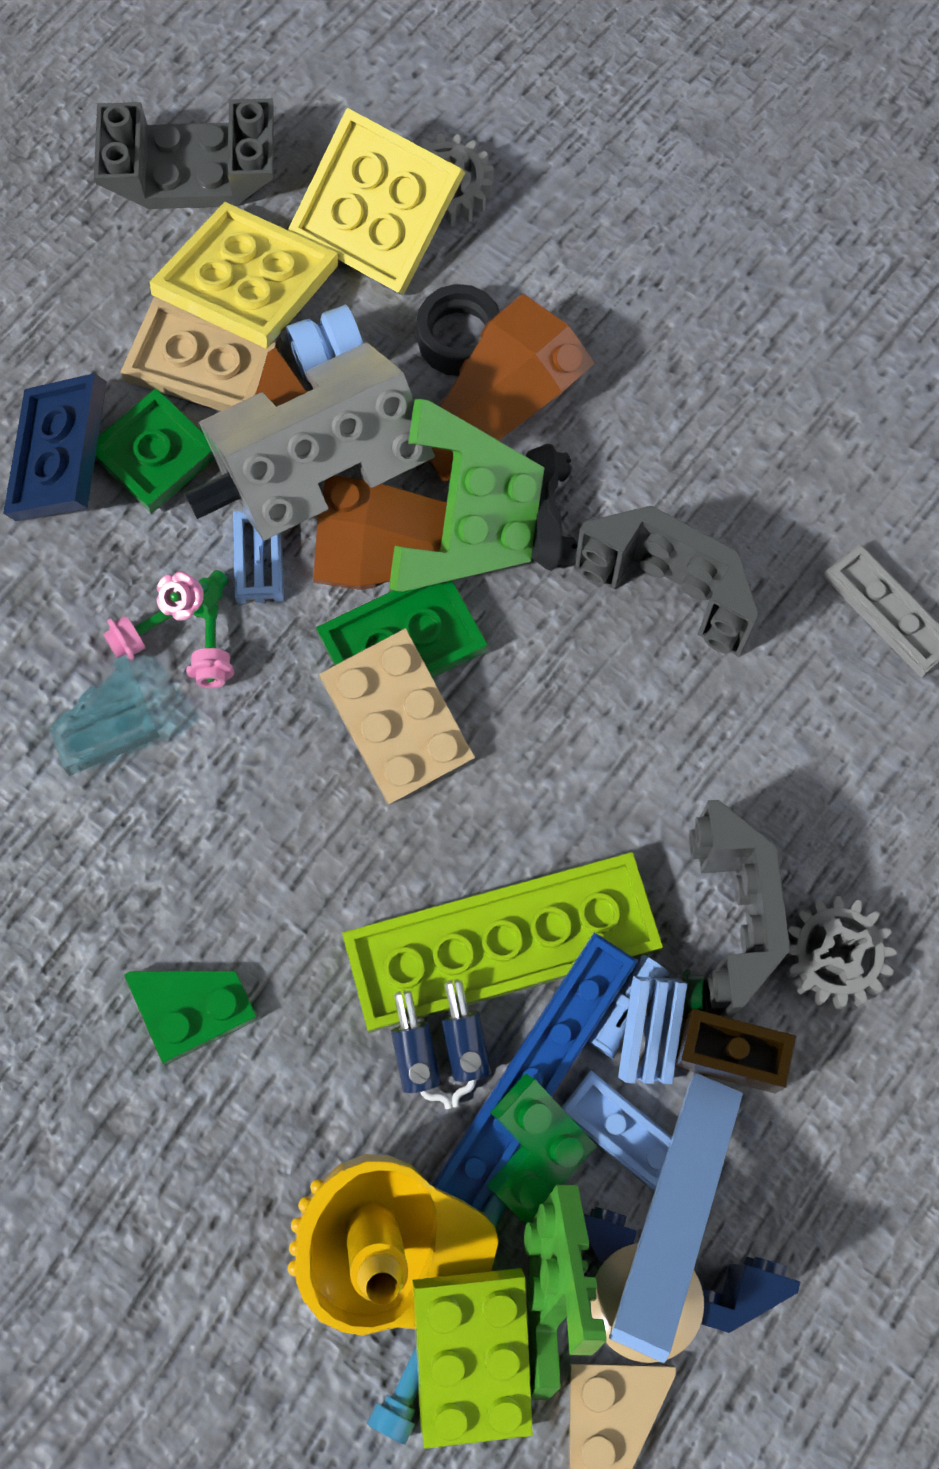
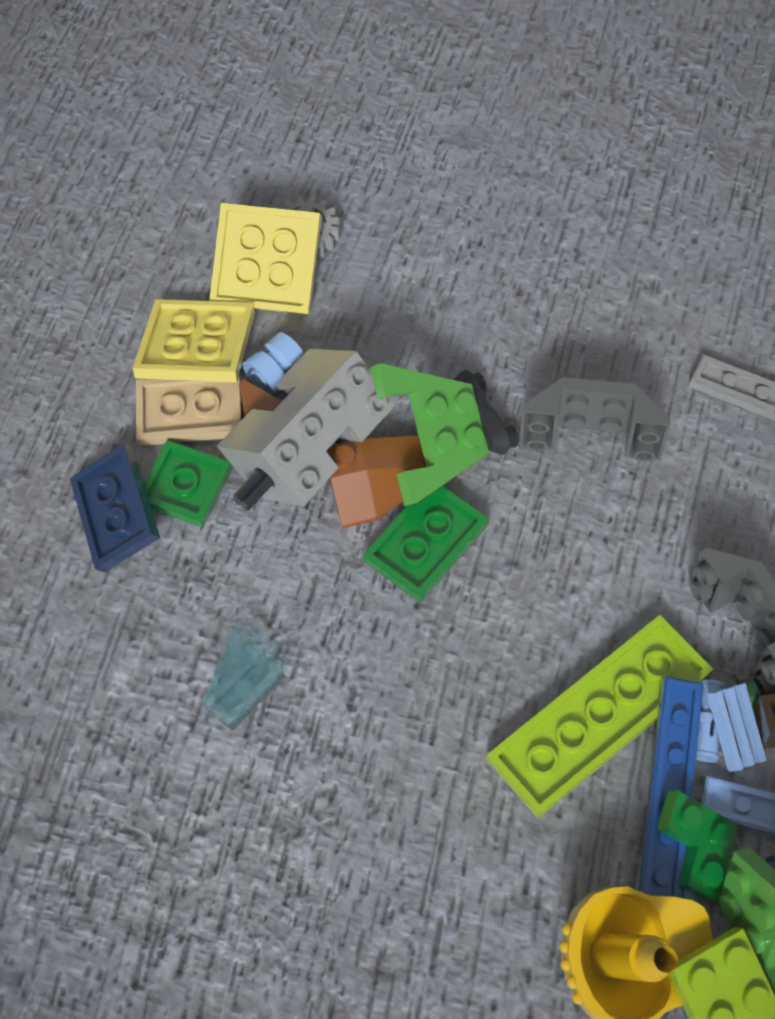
camera: 20 degrees left, 10 degrees down
dark grey slope [94,98,274,209] -> none
bright pink plant [103,570,234,688] -> none
green wing [124,971,259,1065] -> none
light blue tile [233,511,284,604] -> none
tan plate [318,628,475,804] -> none
dark blue piece [391,979,491,1109] -> none
black tyre [416,284,500,376] -> none
dark orange wedge [427,294,595,482] -> none

